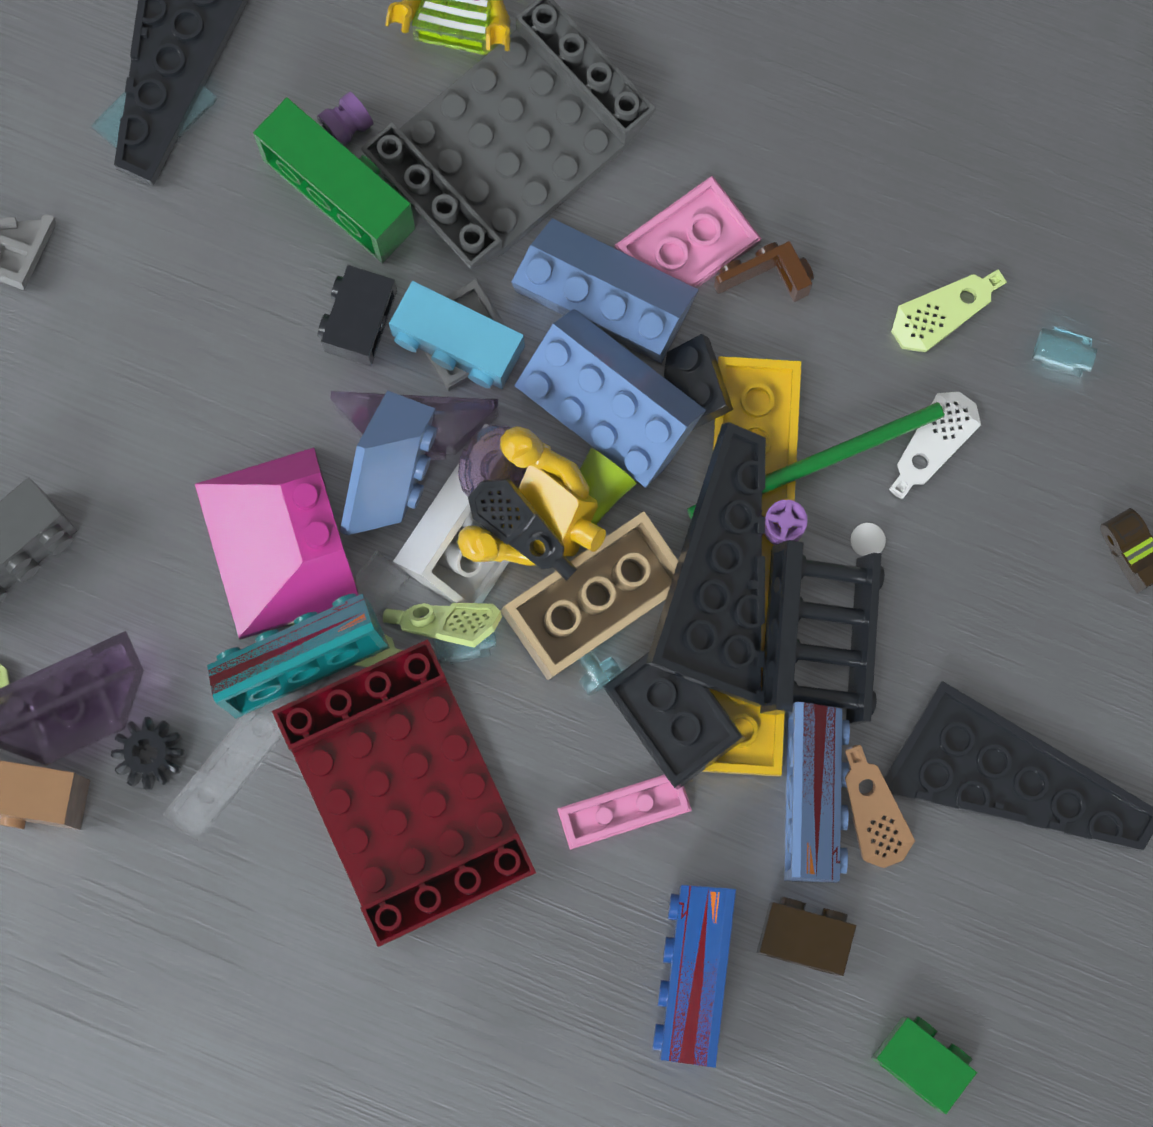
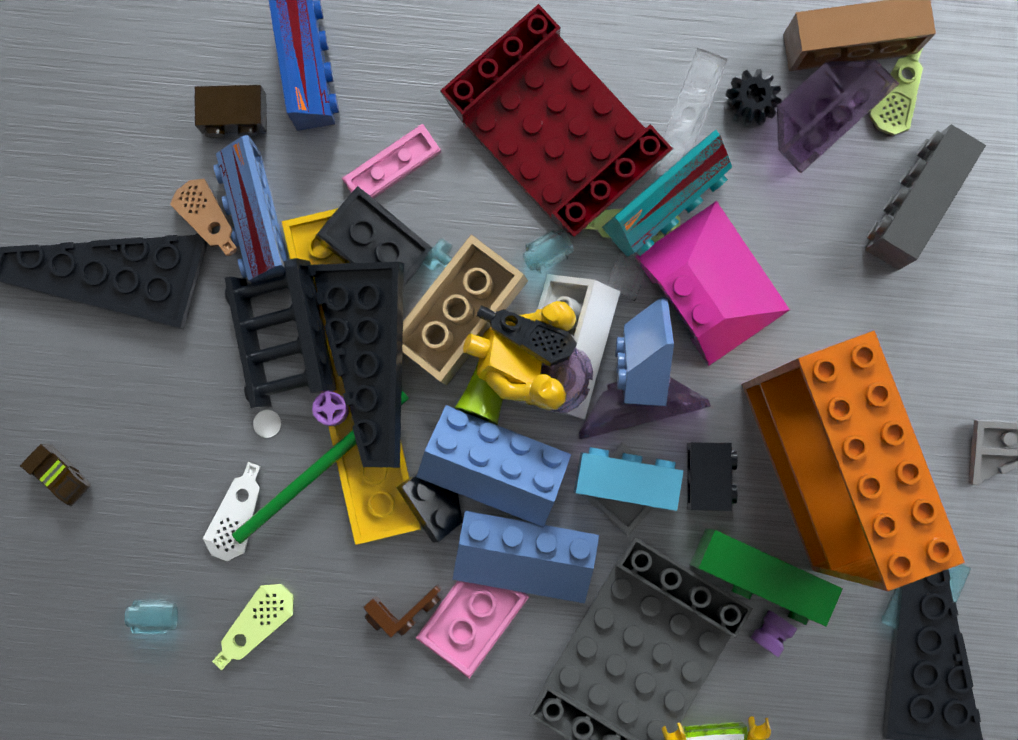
camera: 165 degrees right, 5 degrees up
yellowish green piece [383,603,502,648] -> none
green brick [871,1016,978,1114] -> none
none -> orange panel [742,330,965,591]

